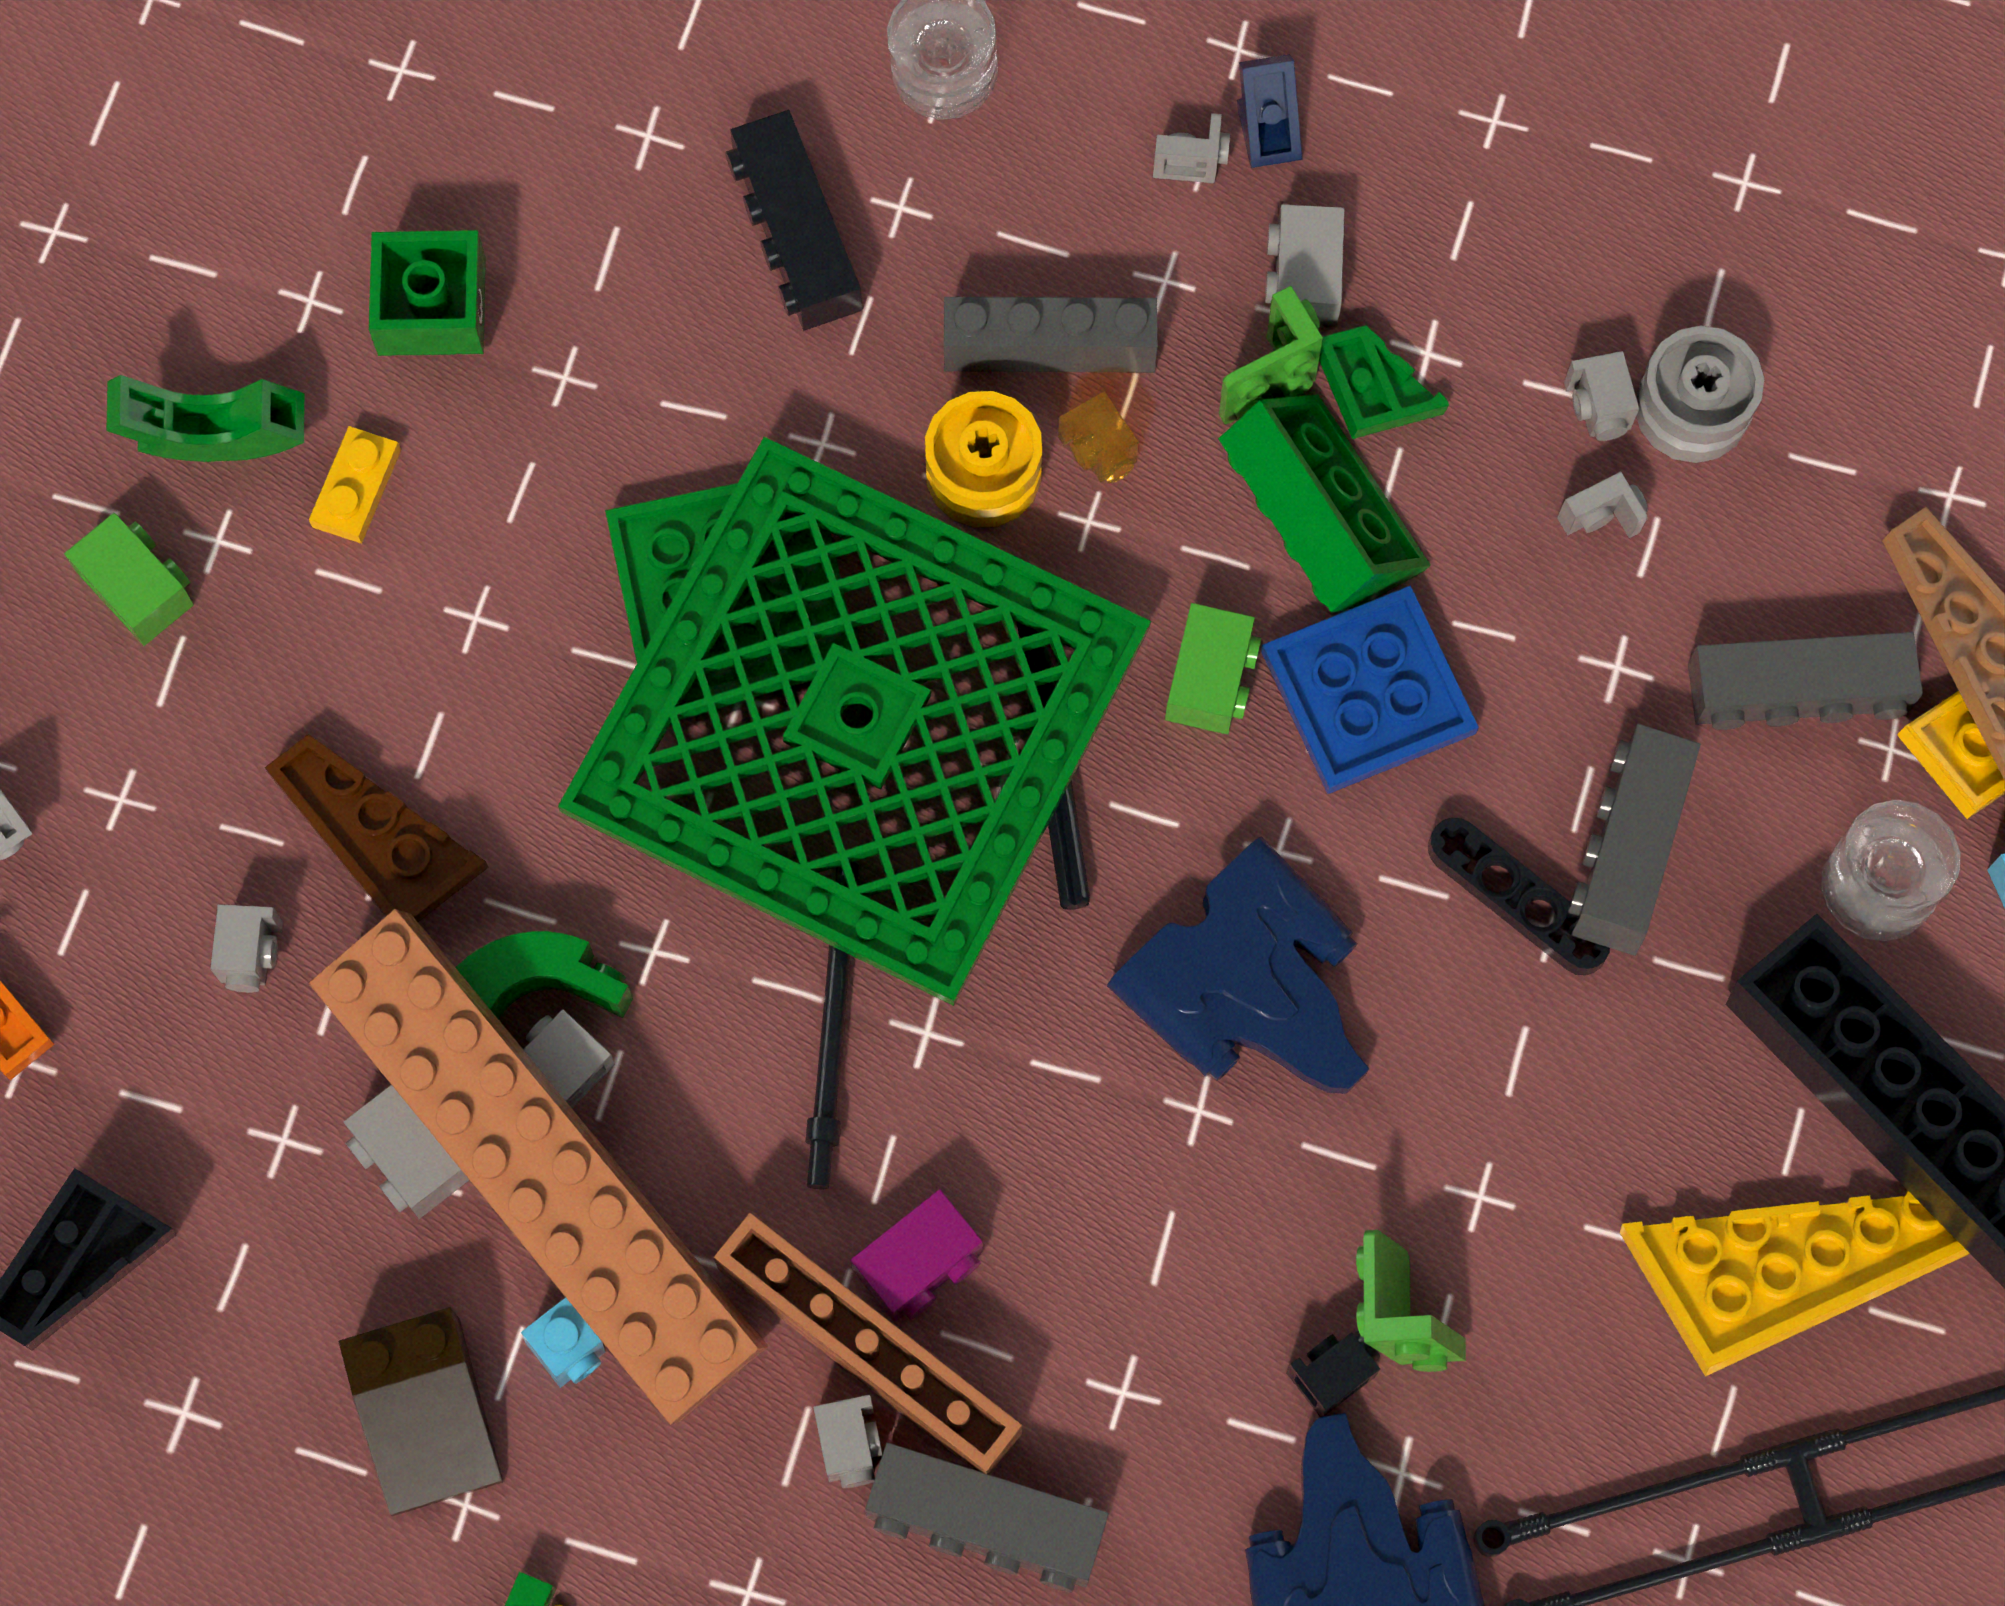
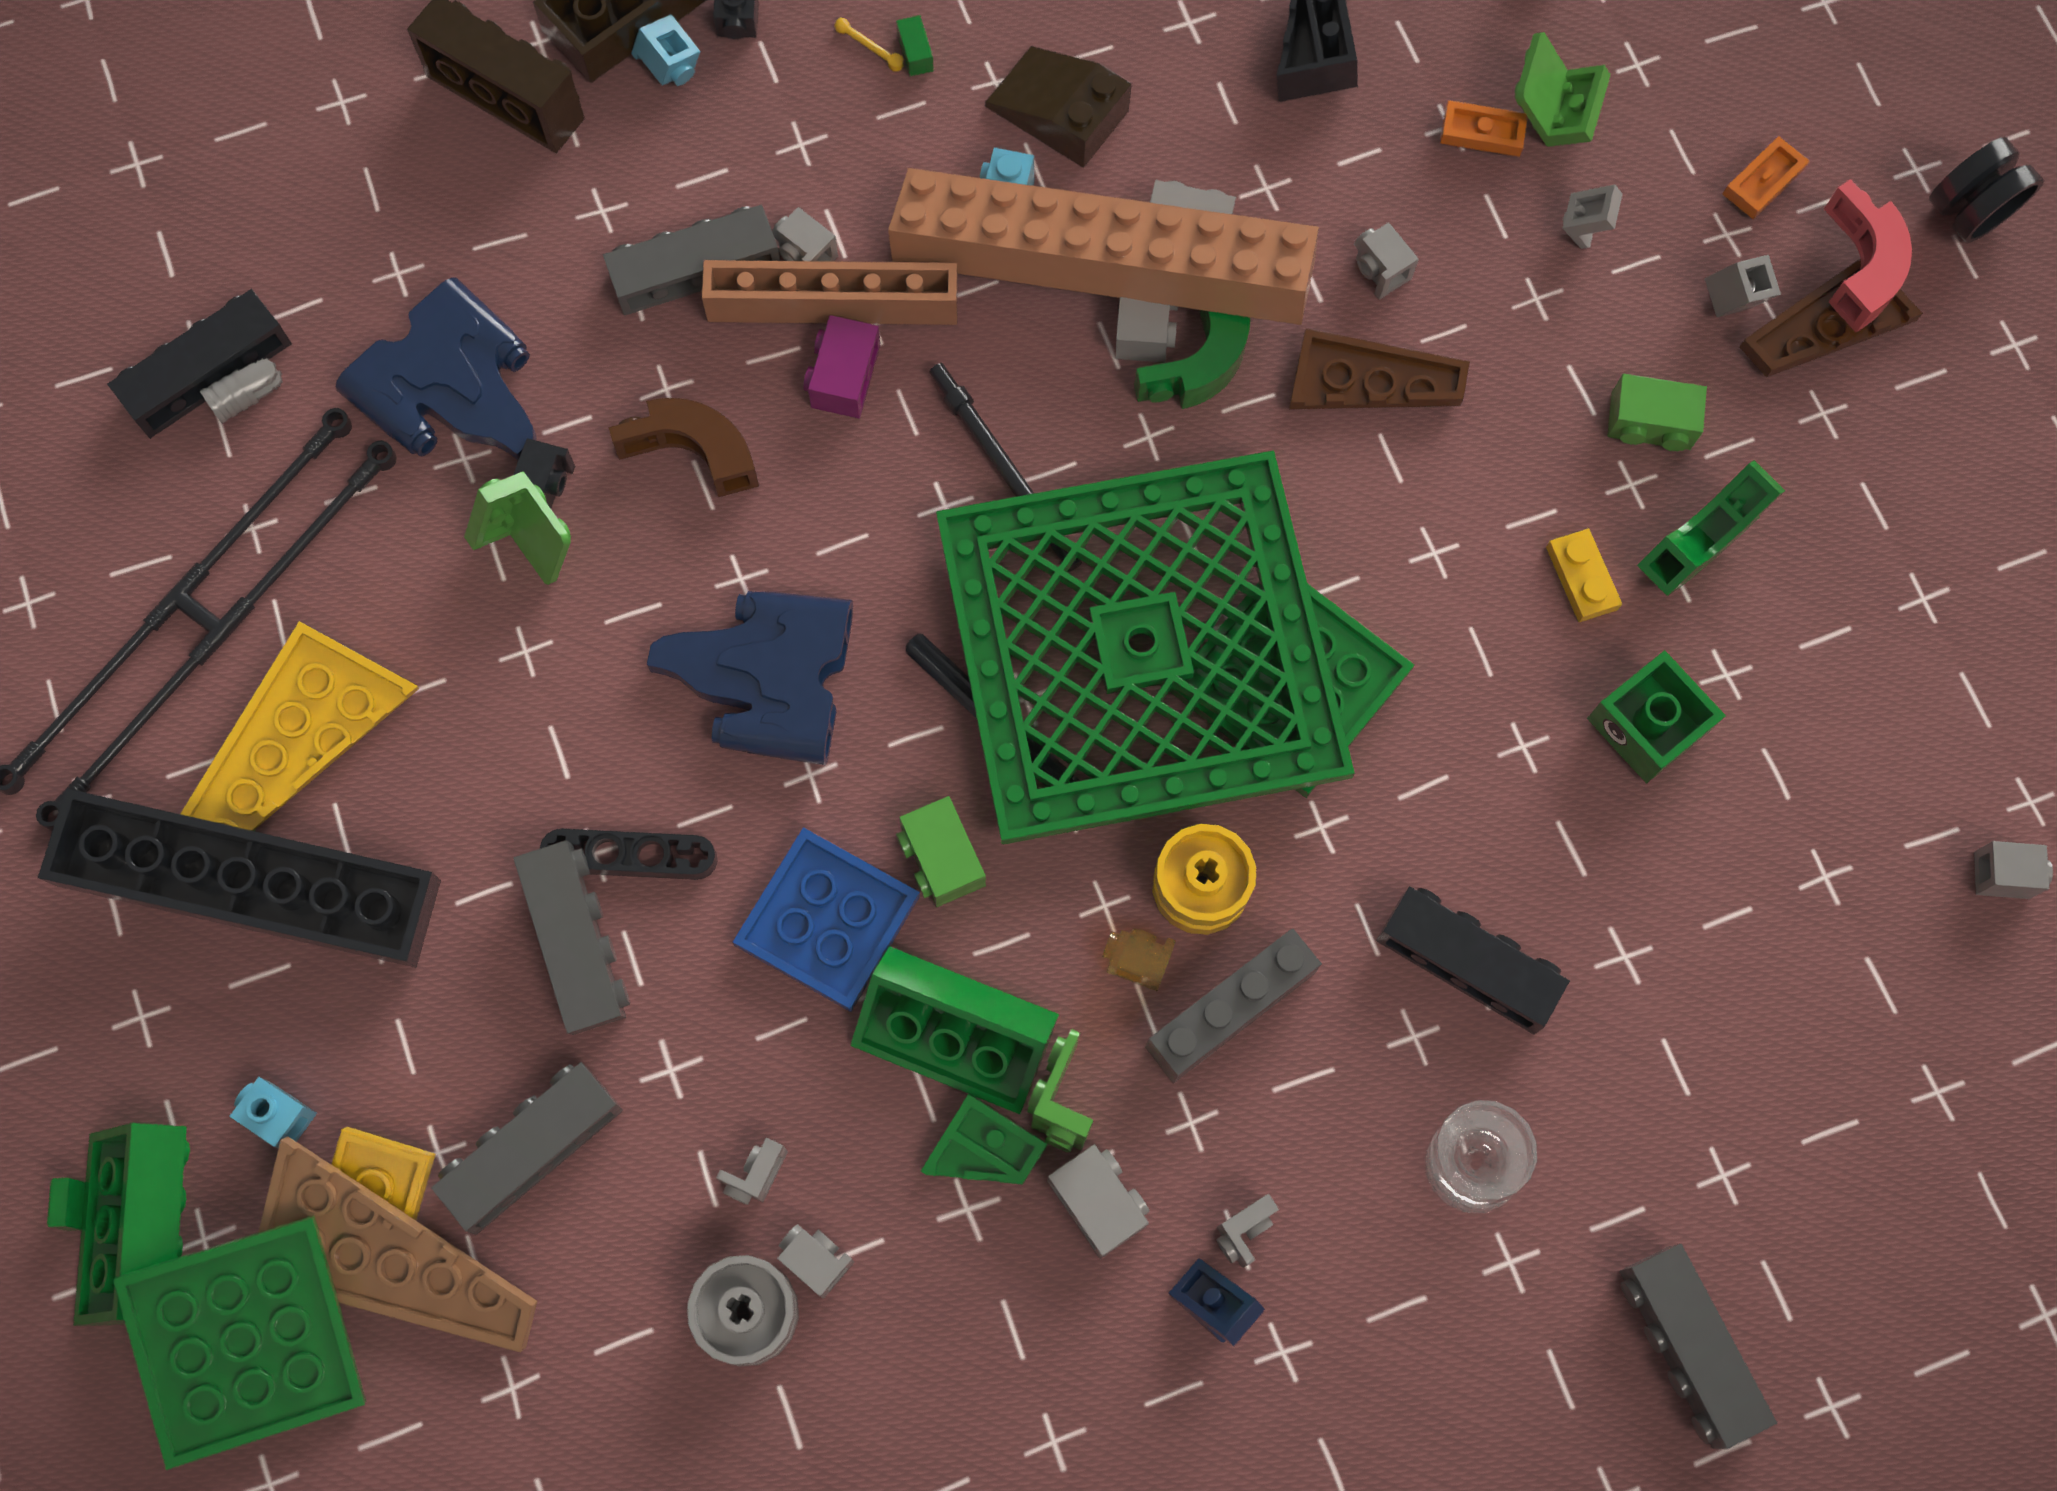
camera: 140 degrees right, 0 degrees up
clear wheel [1821,800,1961,941] -> none
none -> reddish brown arch [608,398,759,498]

